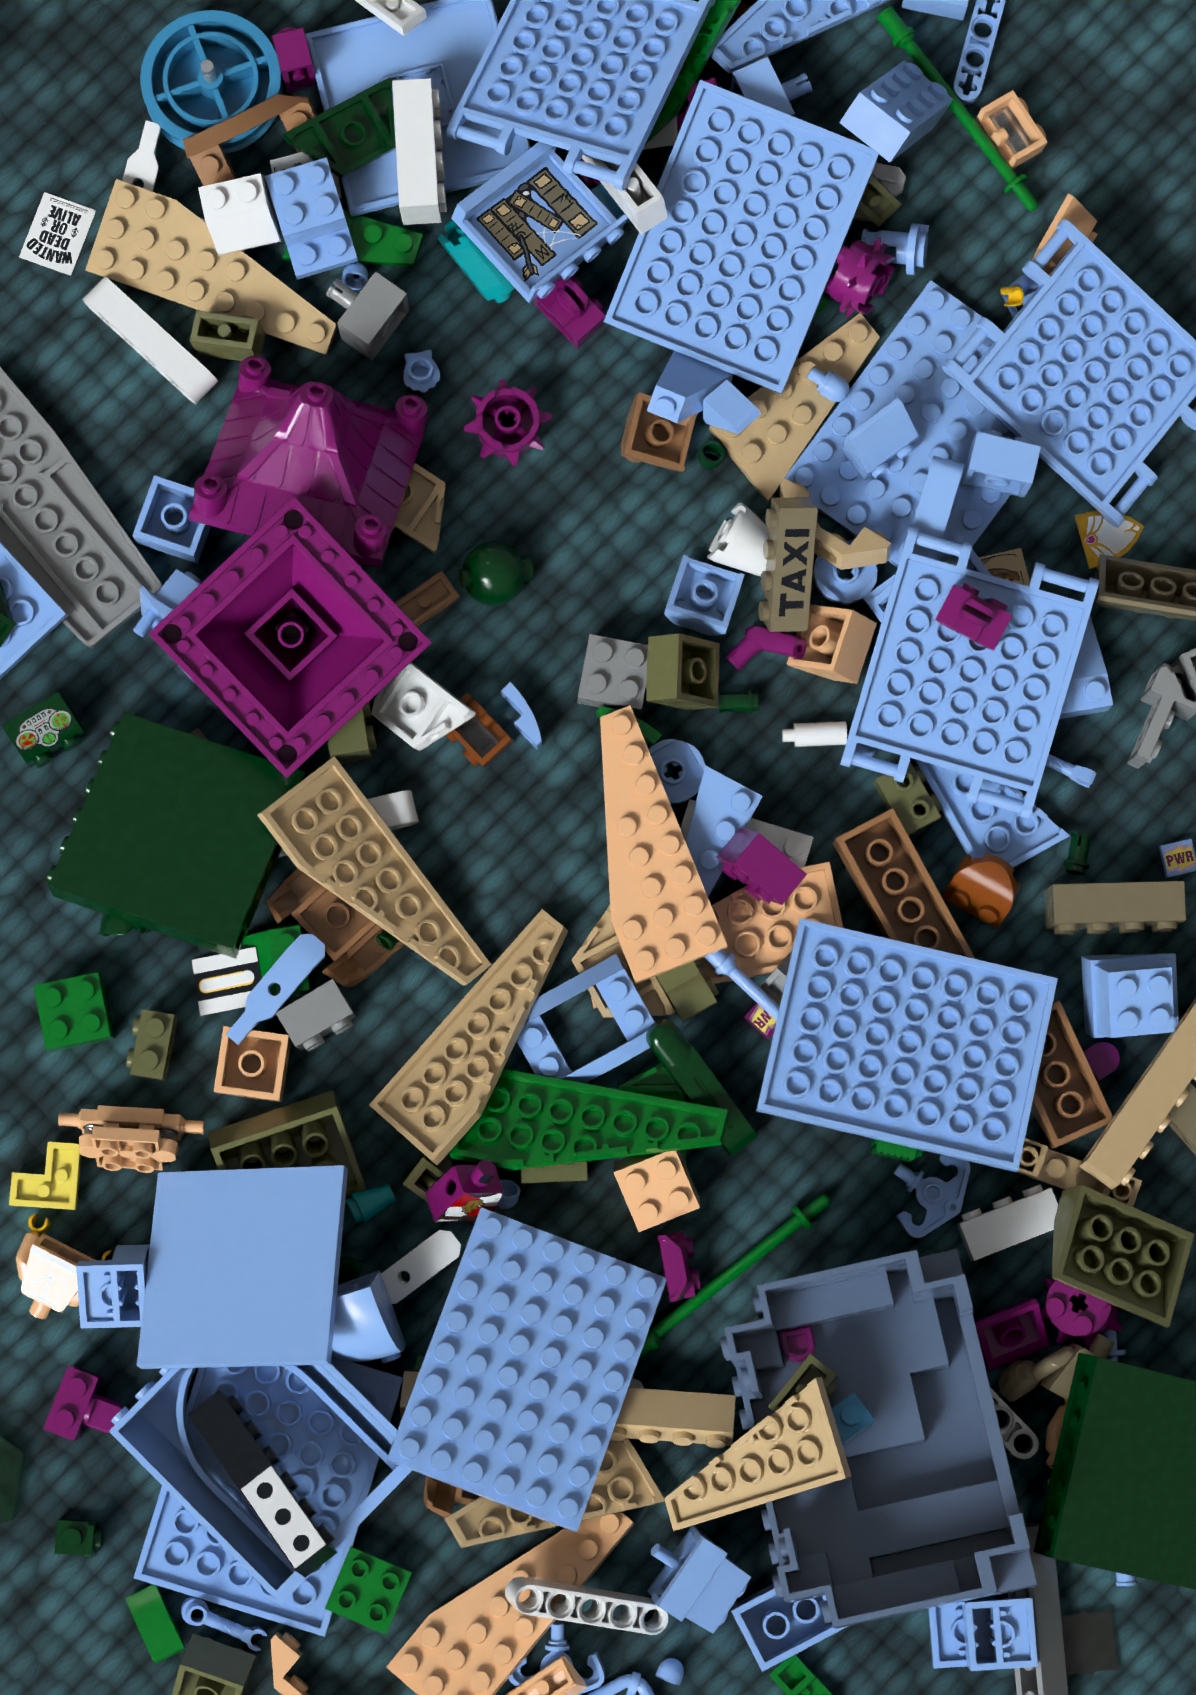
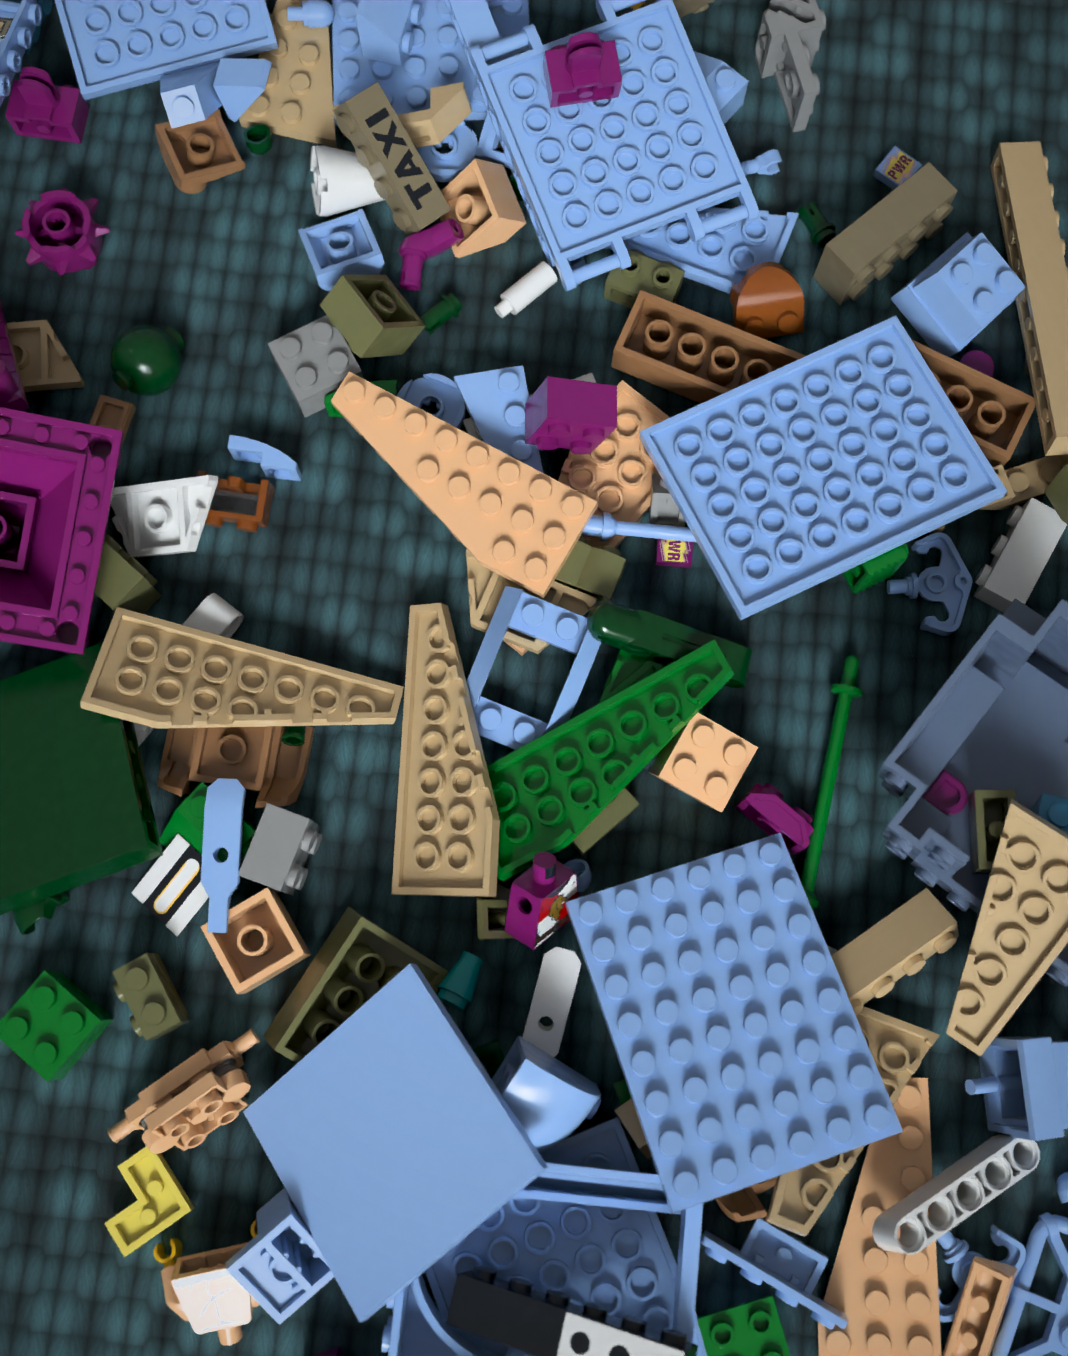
camera: 35 degrees left, 5 degrees down
none -> light blue bracket [700,1218,848,1329]

